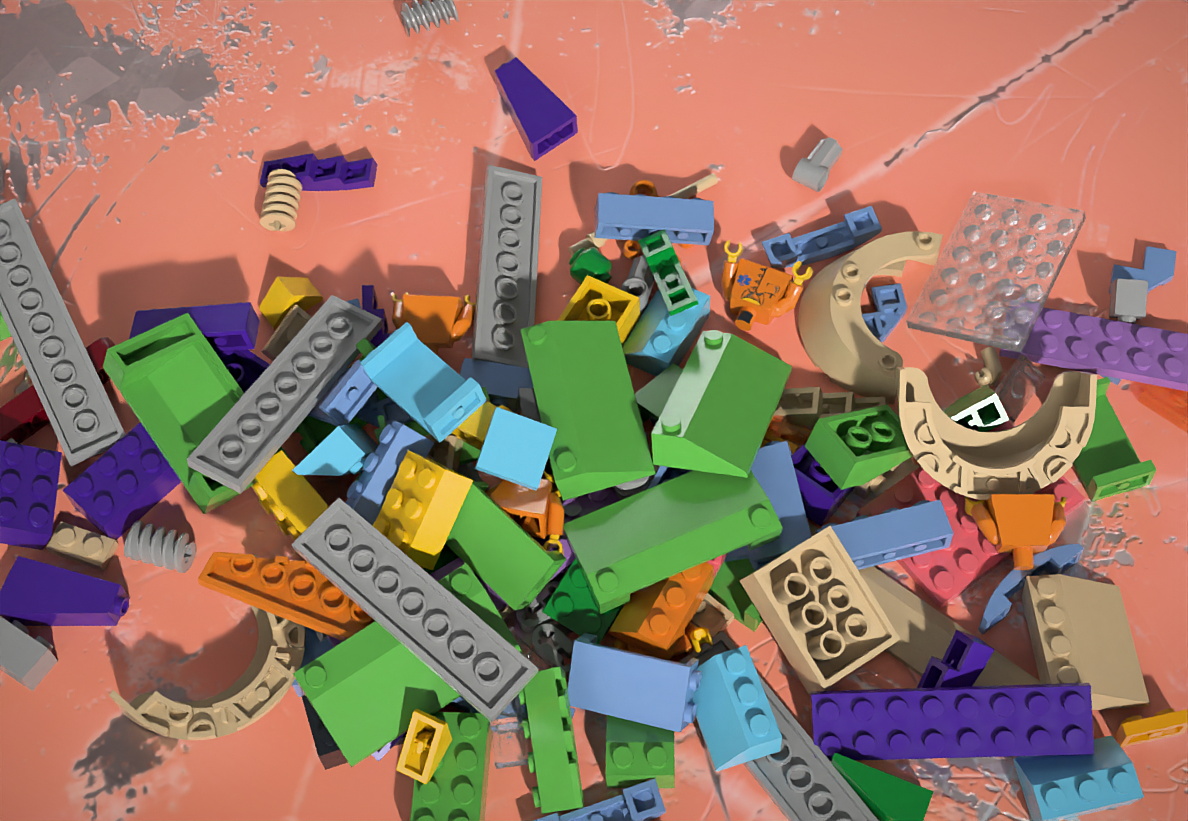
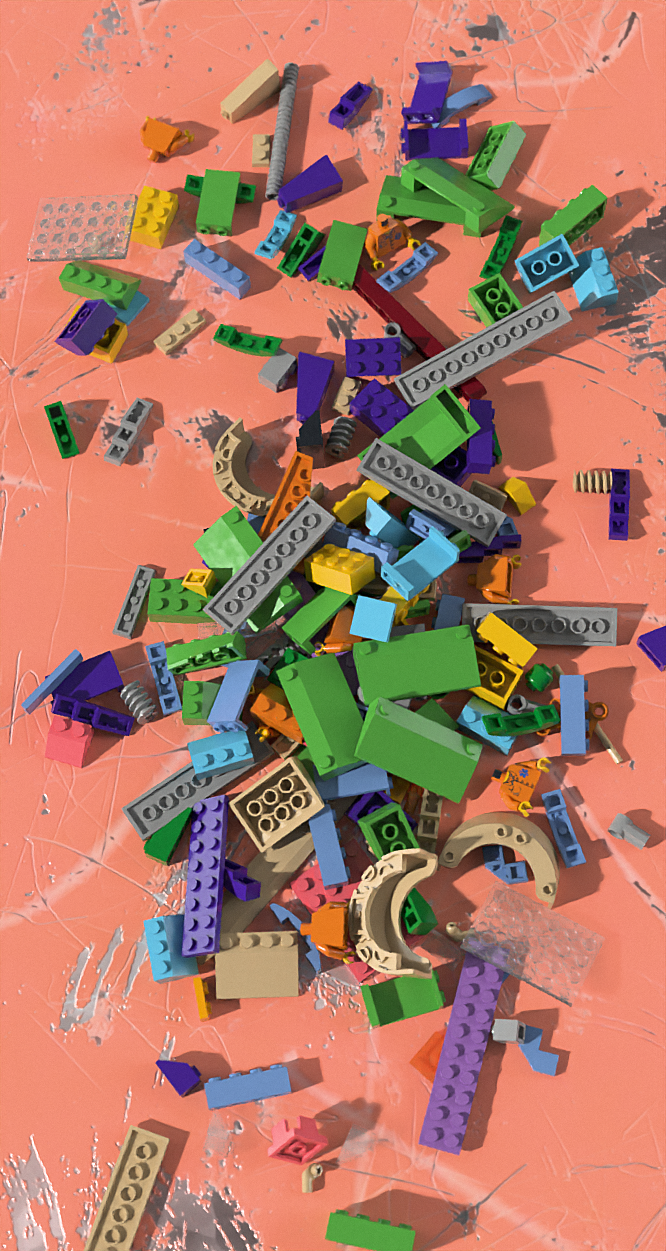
camera: 90 degrees right, 10 degrees up
none -> black slope [296,410,325,469]
none -> yellow brick [475,612,537,667]

